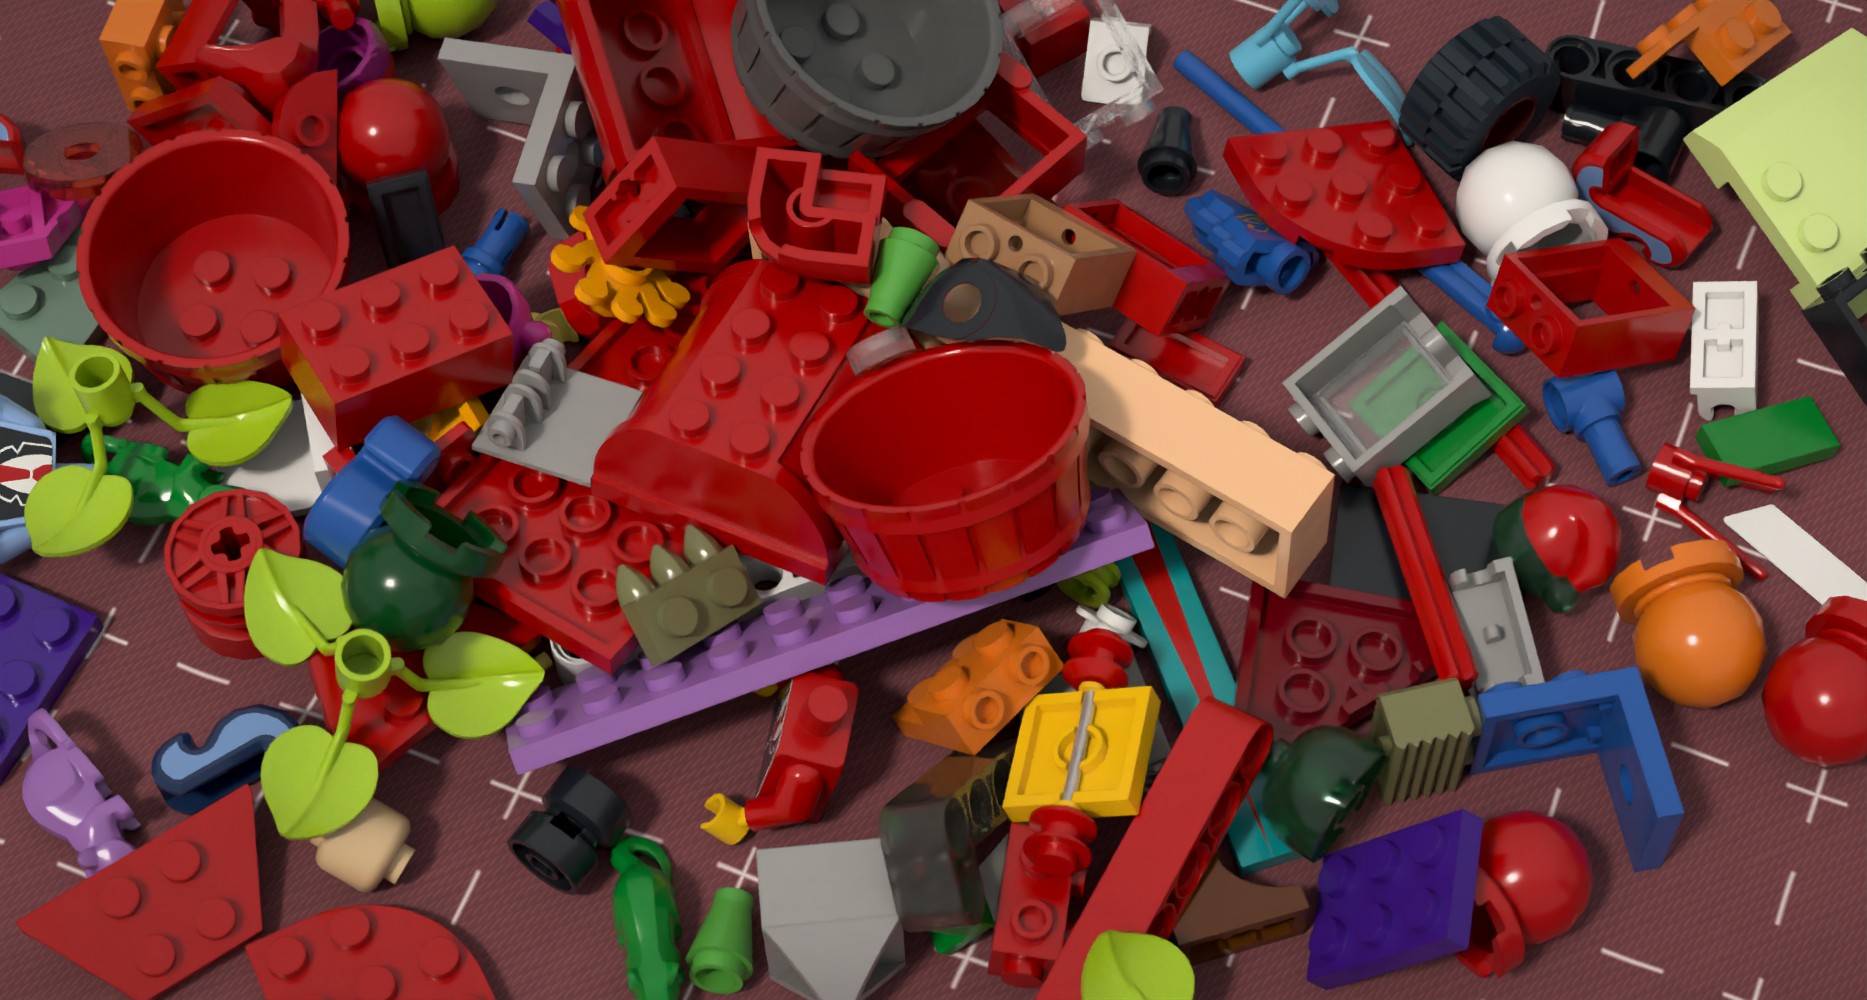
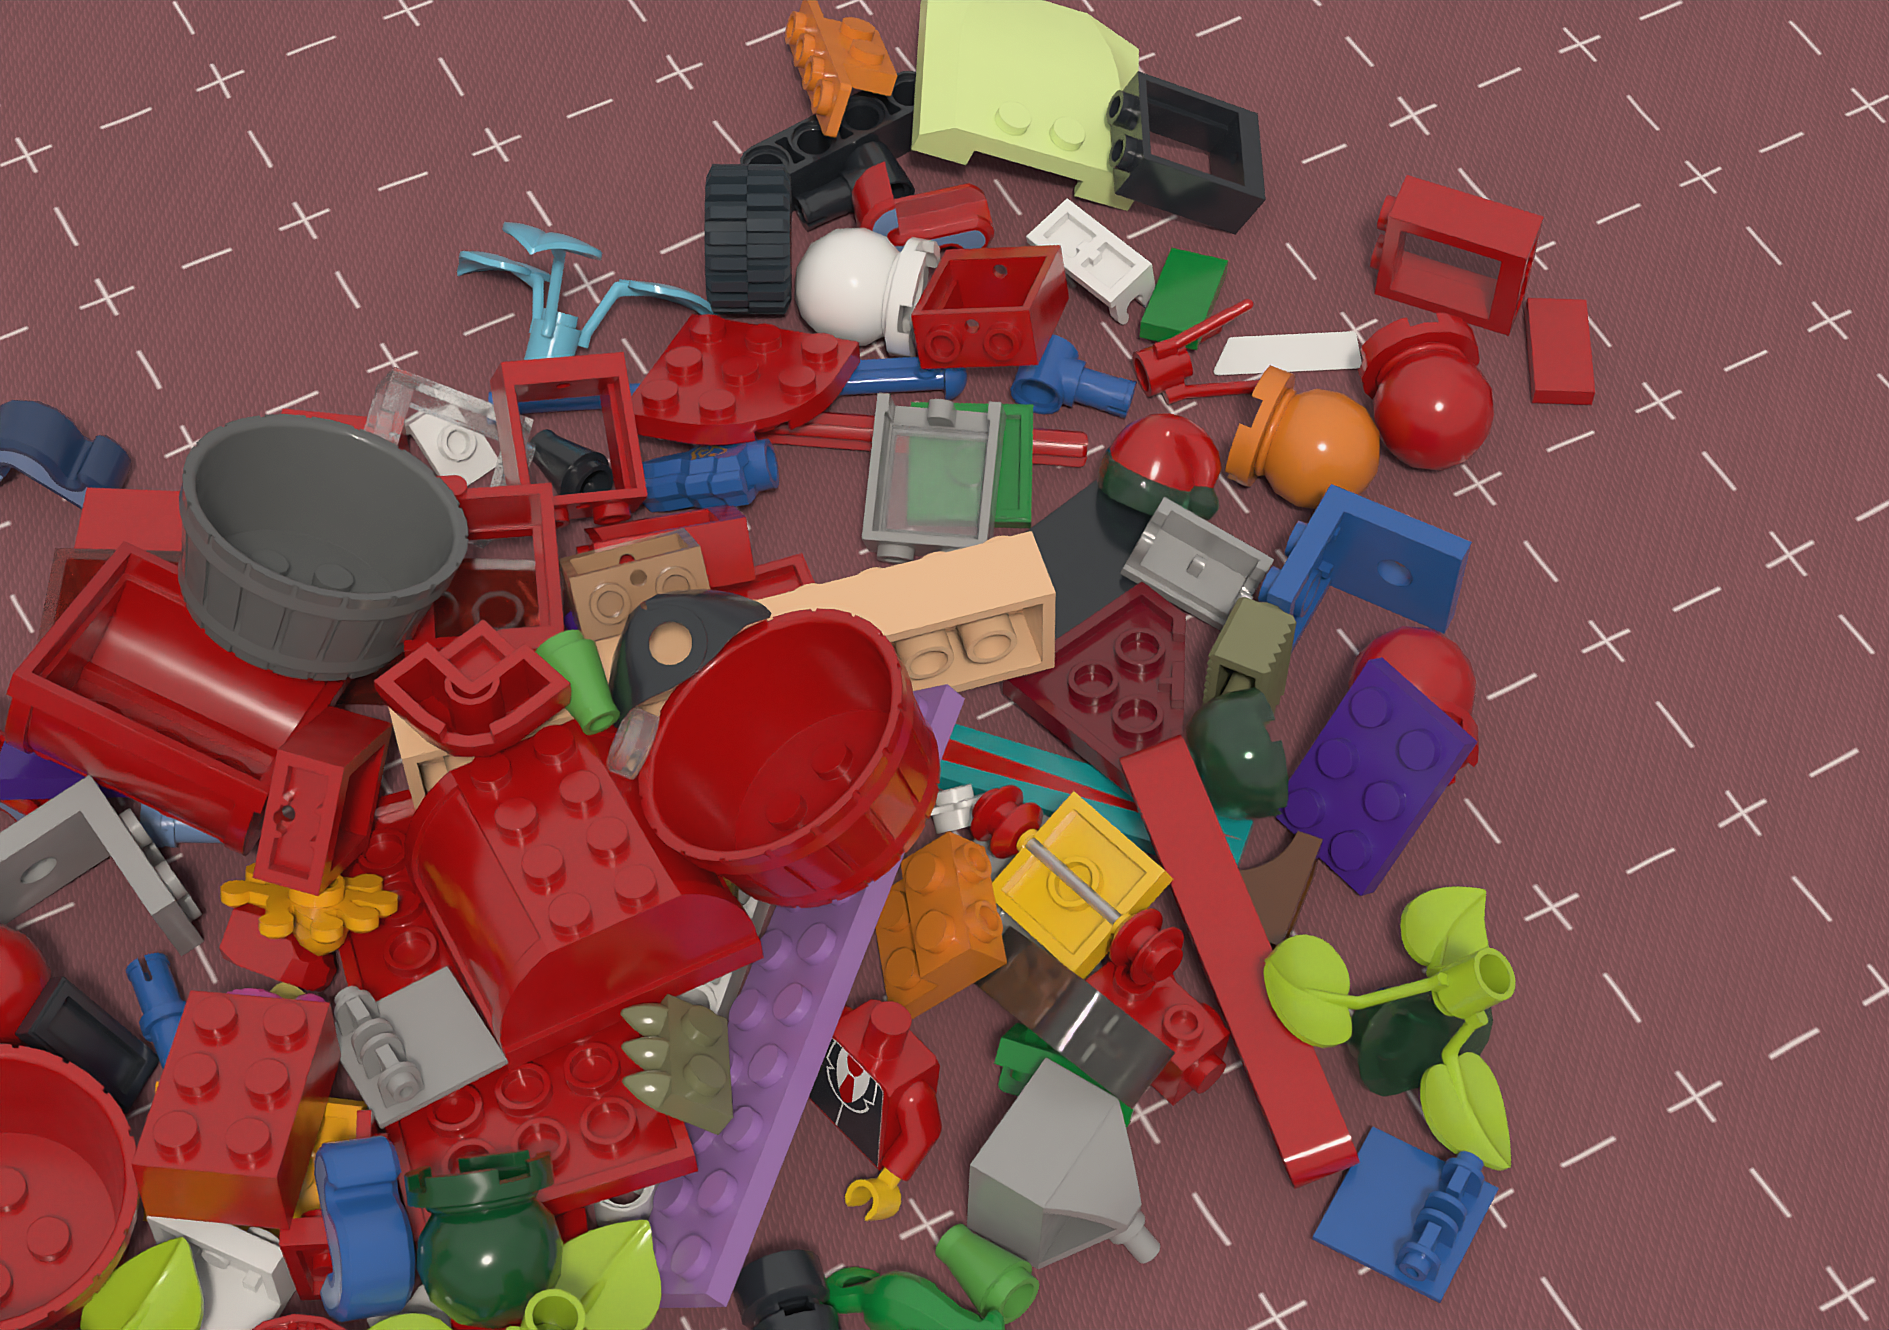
camera: 55 degrees left, 5 degrees down
red axle [1372,464,1479,691] -> none
none -> red window [490,352,648,529]

